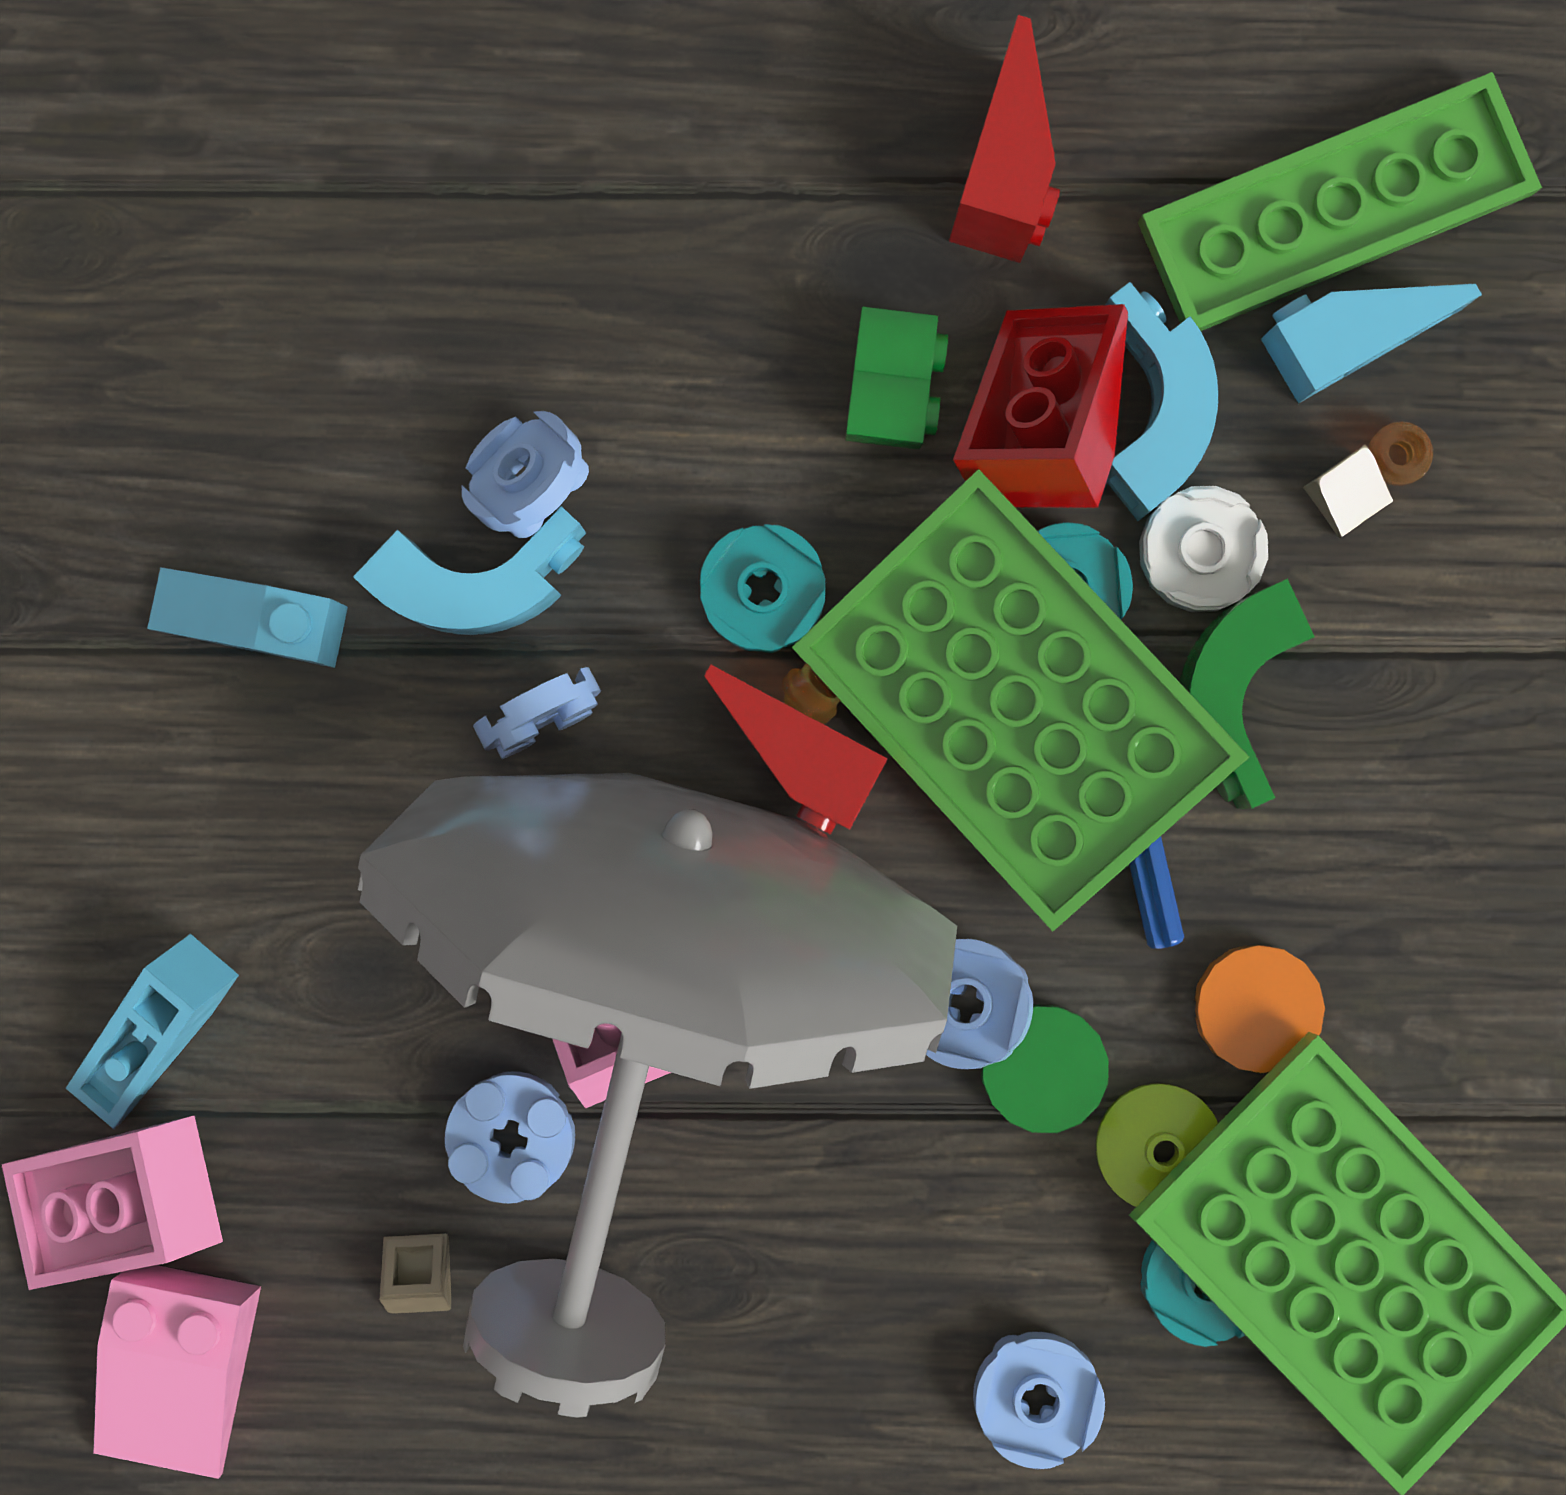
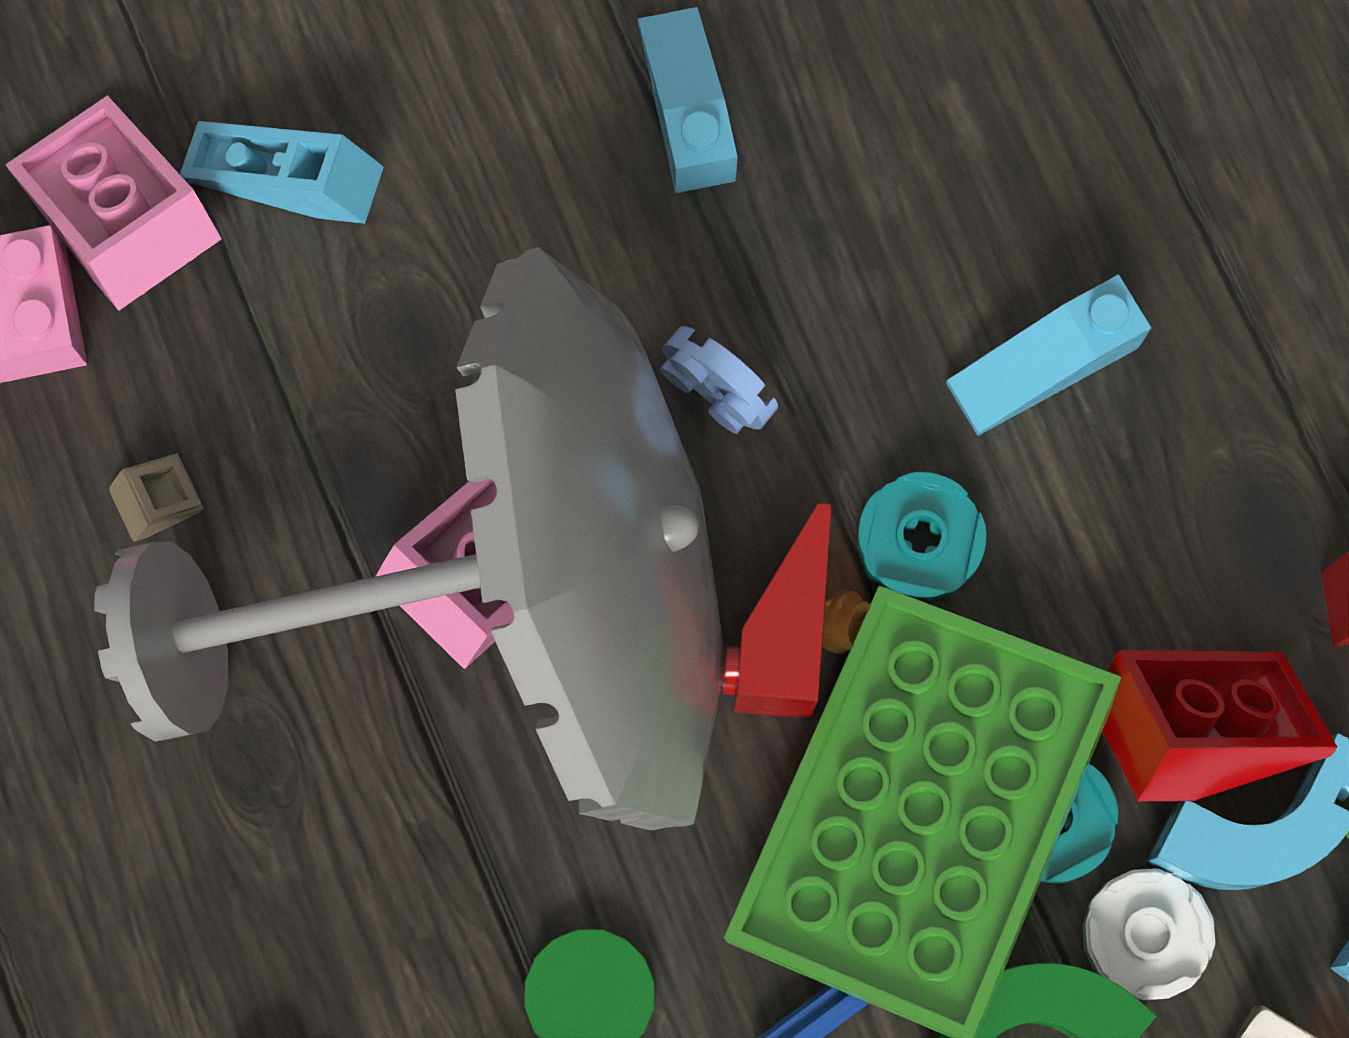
camera: 65 degrees right, 10 degrees down
medium azure arch [353,506,586,635] -> none
light blue plate [445,1071,575,1204] -> none
light blue plate [462,411,589,538] -> none
green brick [845,307,948,450] -> none
light blue plate [926,939,1033,1069] -> none
none -> medium azure slope [946,275,1151,436]

